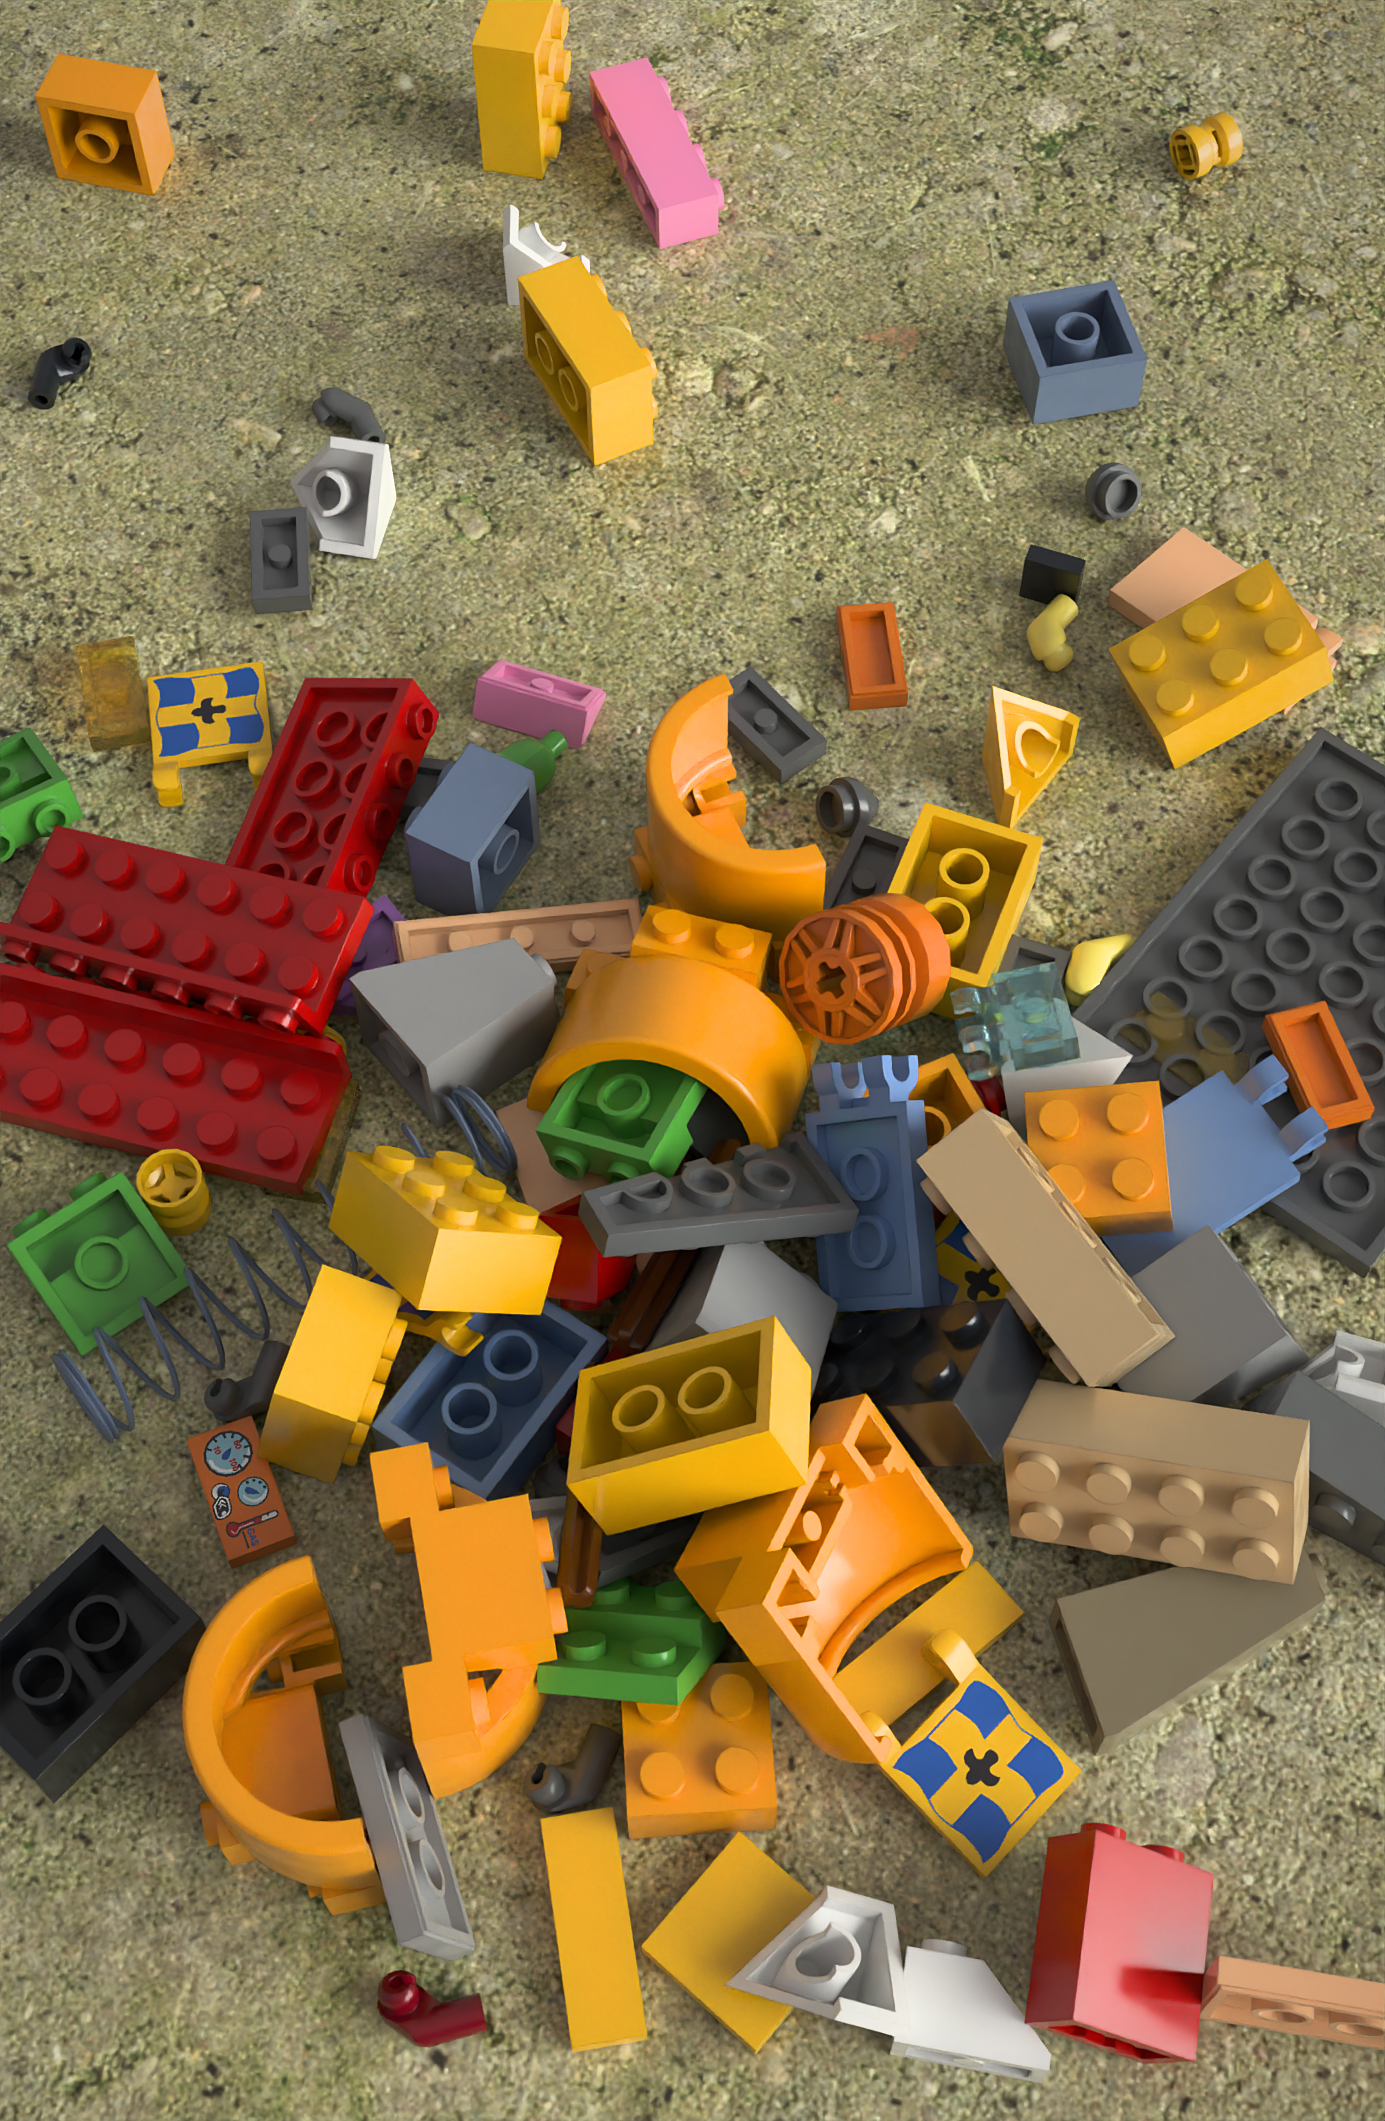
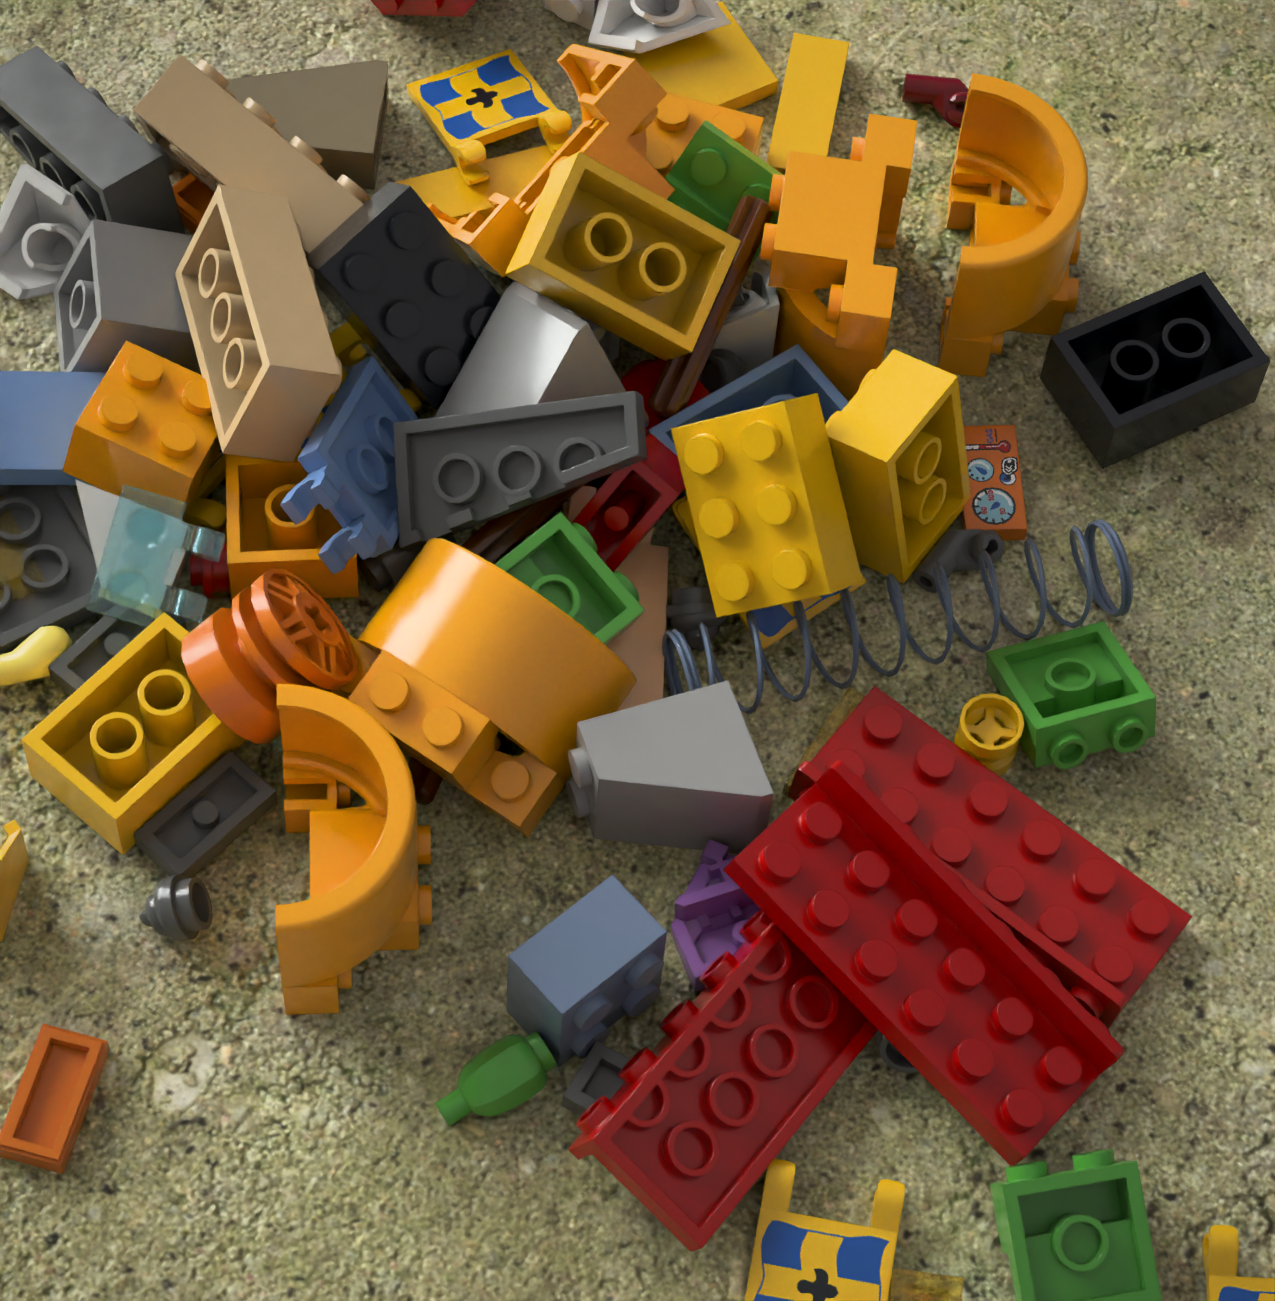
camera: 165 degrees left, 0 degrees up
light grey tile [338,1713,476,1961] -> none
light nougat tile [392,898,642,972] -> none
bright pink slope [473,659,606,749] -> none
dark grey plate [728,666,827,784] -> none

